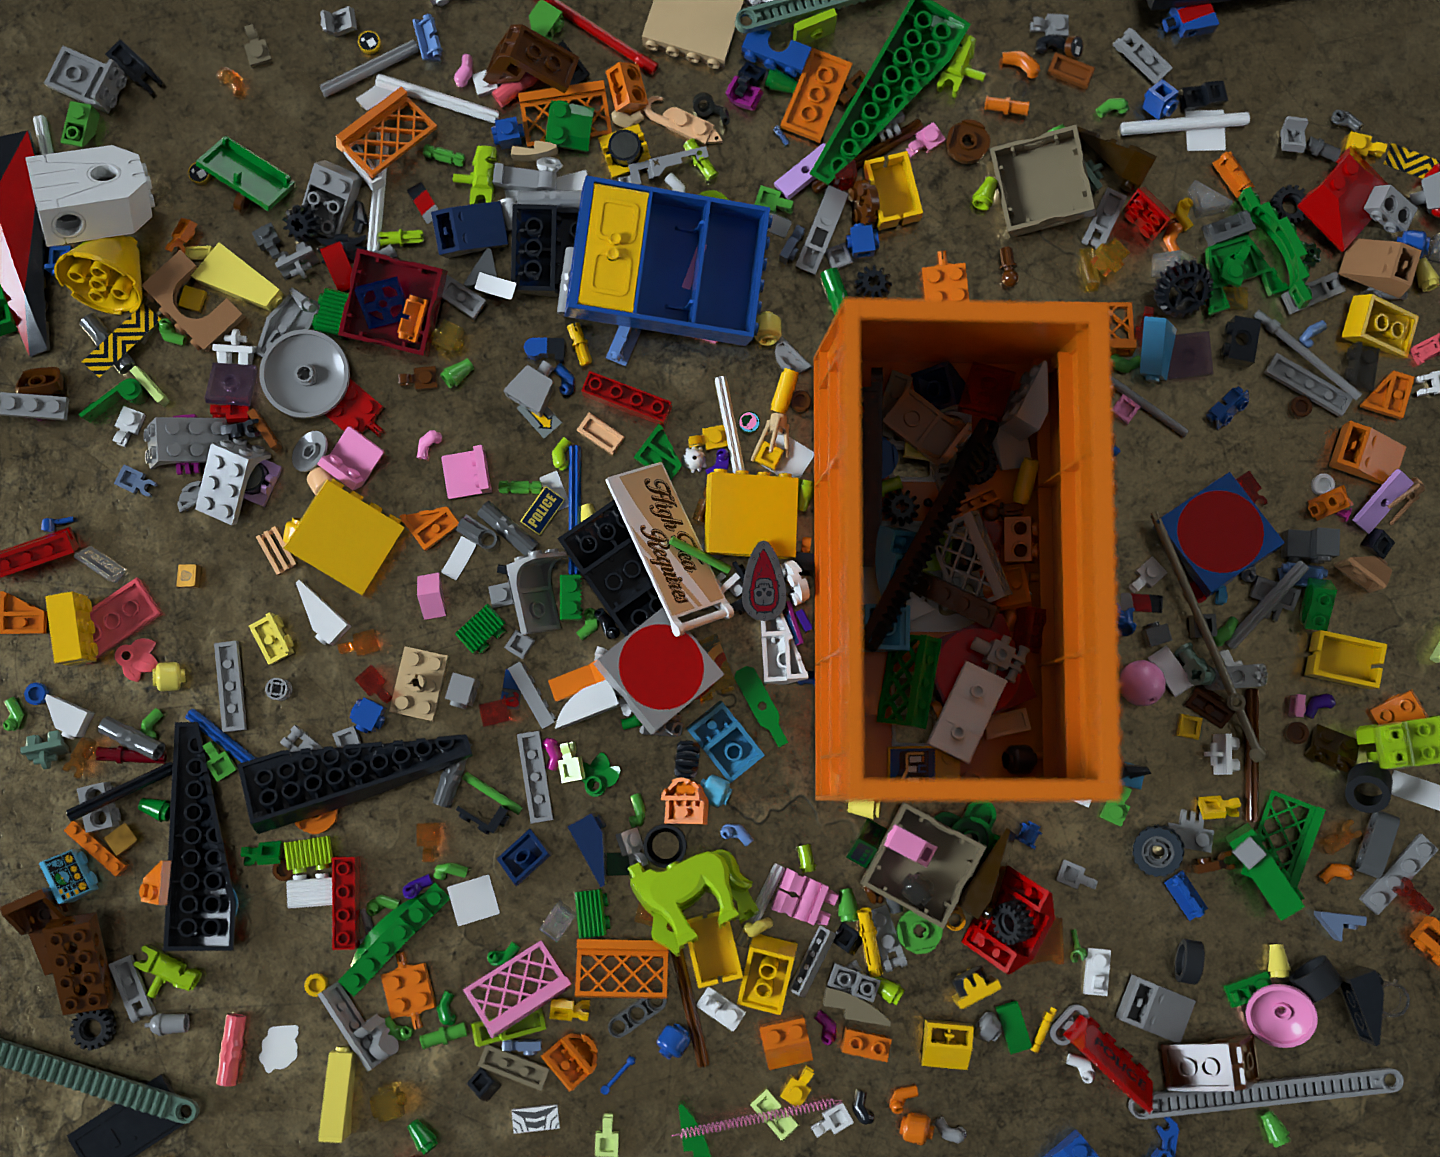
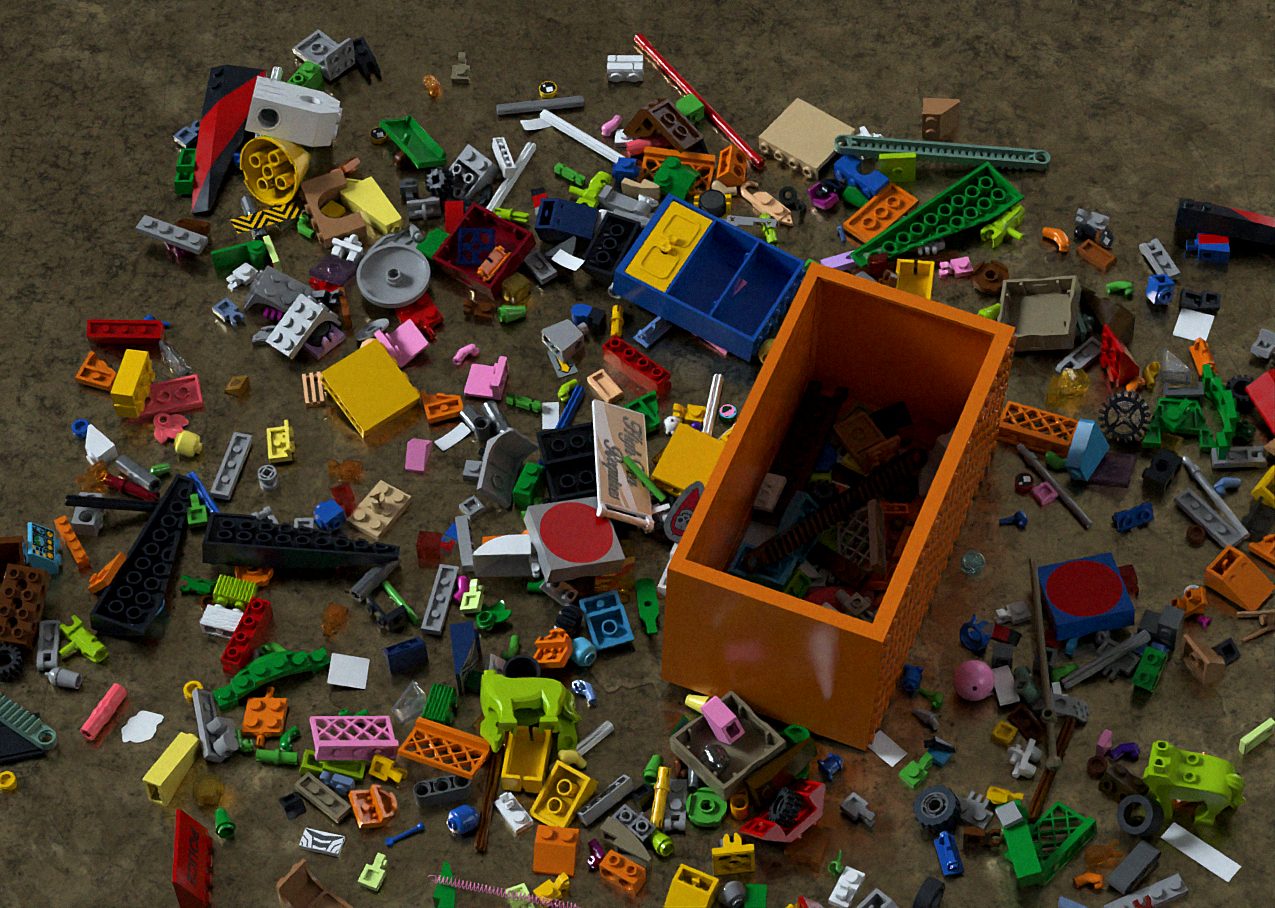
camera: 25 degrees right, 30 degrees down
bright green arm [3,697,24,731] -> none
sand green hips [20,730,69,769] -> none
pearl gold slope [104,823,138,857] -> none
green cone [138,797,171,822] -> none
white slope [296,580,352,646] -> none
light grey bracket [320,6,357,37] -> none
orange fence [336,86,437,179] -> none
dark purple arm [402,874,434,899] -> none
medium blue hinge [413,14,443,62] -> none
bright green arm [434,863,468,880] -> none
light grey brick [445,672,480,709] -> none
green brick [455,604,508,655] -> none
dark blue slope [520,486,565,536] -> none
blue arm [554,363,575,395] -> none
bright pink hips [770,867,839,926] -> none
lime pin [797,844,817,873] -> none
orange pin [984,96,1030,116] -> none
white axle [1120,112,1250,135] -> none
yellow piece [1304,630,1387,690] -> none
lavender tile [1352,469,1414,534] -> none

